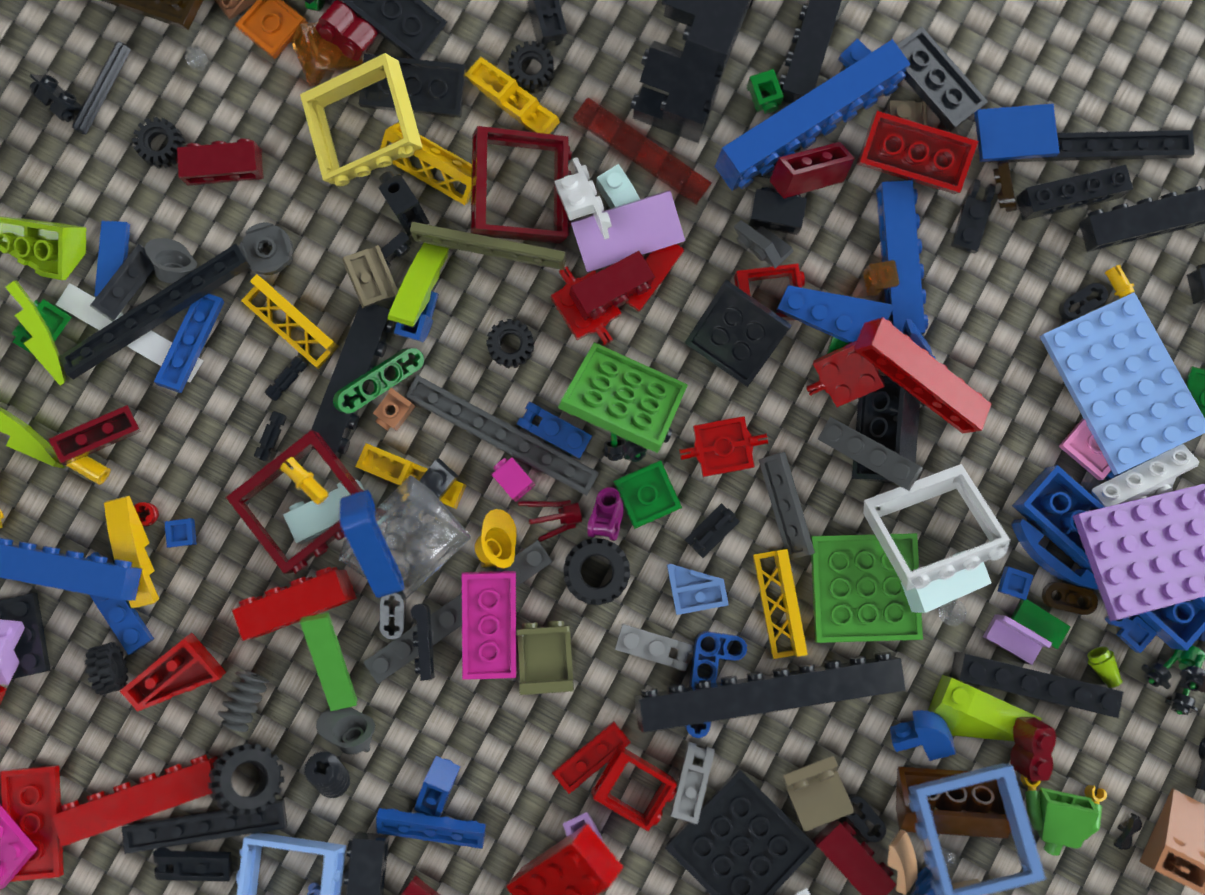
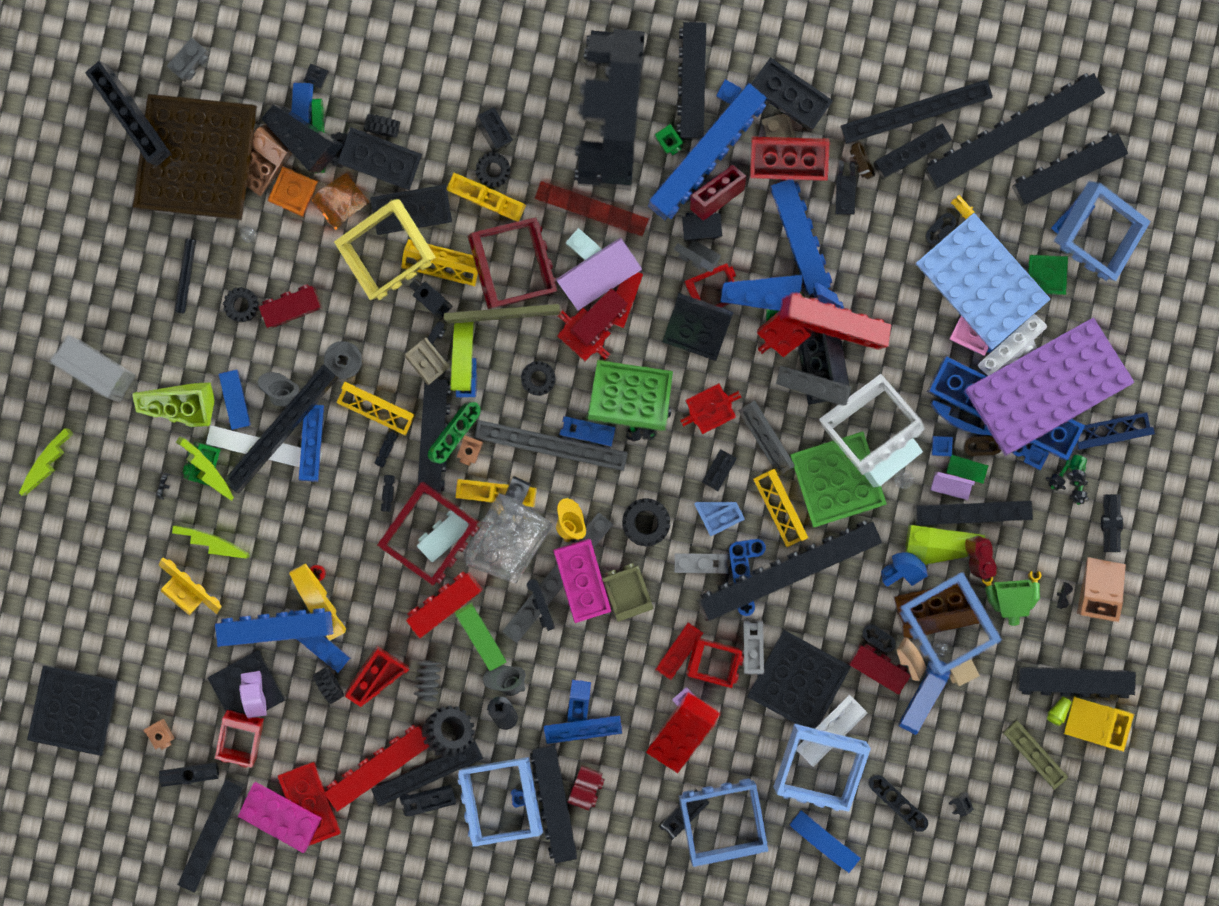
camera: 15 degrees left, 5 degrees up
black hinge [30,74,82,122] -> none
dark red brick [48,405,141,466] -> none
yellow cylinder [66,456,110,485] -> none
black plate [90,244,154,322] -> none
blue plate [165,518,197,548] -> none
yellow axle [280,457,329,505] -> none
dark red brick [315,0,379,62] -> none
blue beam [340,490,404,598] -> none
beam [380,591,406,640] -> none
dark pink brick [492,458,536,502] -> none
dark red plant [518,500,582,542] -> none
white bracket [554,157,612,240] -> none
magenta piece [587,487,624,541] -> none
green plate [613,460,682,529] -> none
dark tan bracket [783,756,854,832] -> none
clear orange bracket [863,260,899,296] -> none
blue tile [974,104,1060,162] -> none
lime cone [1087,646,1122,688] -> none

